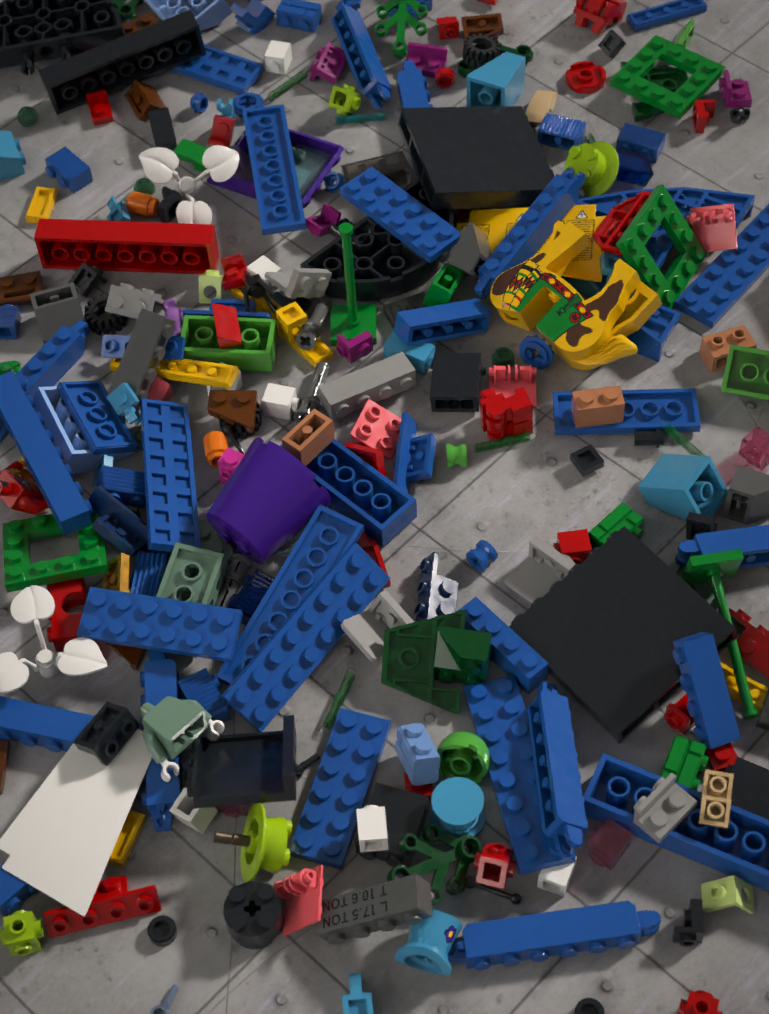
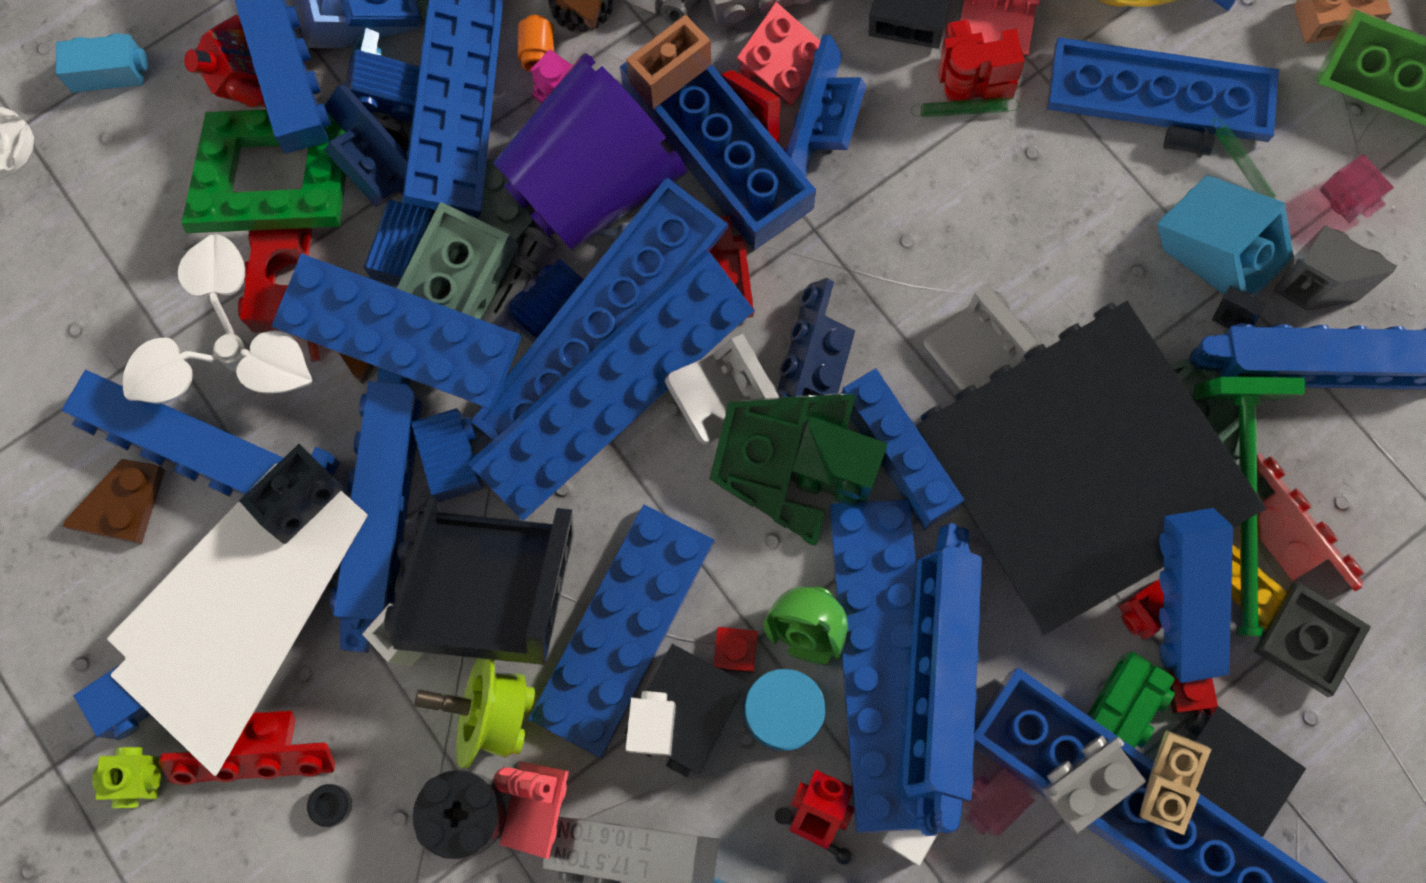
camera: 10 degrees right, 20 degrees up
pearl gold bracket [102,552,130,593] -> none
yellow tile [108,810,146,868] -> none
sand green torso [139,696,225,782] -> none
black hinge [223,425,245,454] -> none
black hand [296,753,320,781] -> none
green piece [321,668,356,734] -> none
dark green plant [387,824,482,906] -> none
medium blue brick [395,723,441,786] -> none
bright green wheel [446,443,467,468] -> none
blue wheel [466,540,498,572] -> none
red brick [553,529,592,564] -> none
black plate [570,444,604,477] -> none
nougat brick [571,385,625,428] -> none
green brick [588,503,644,550] -> none

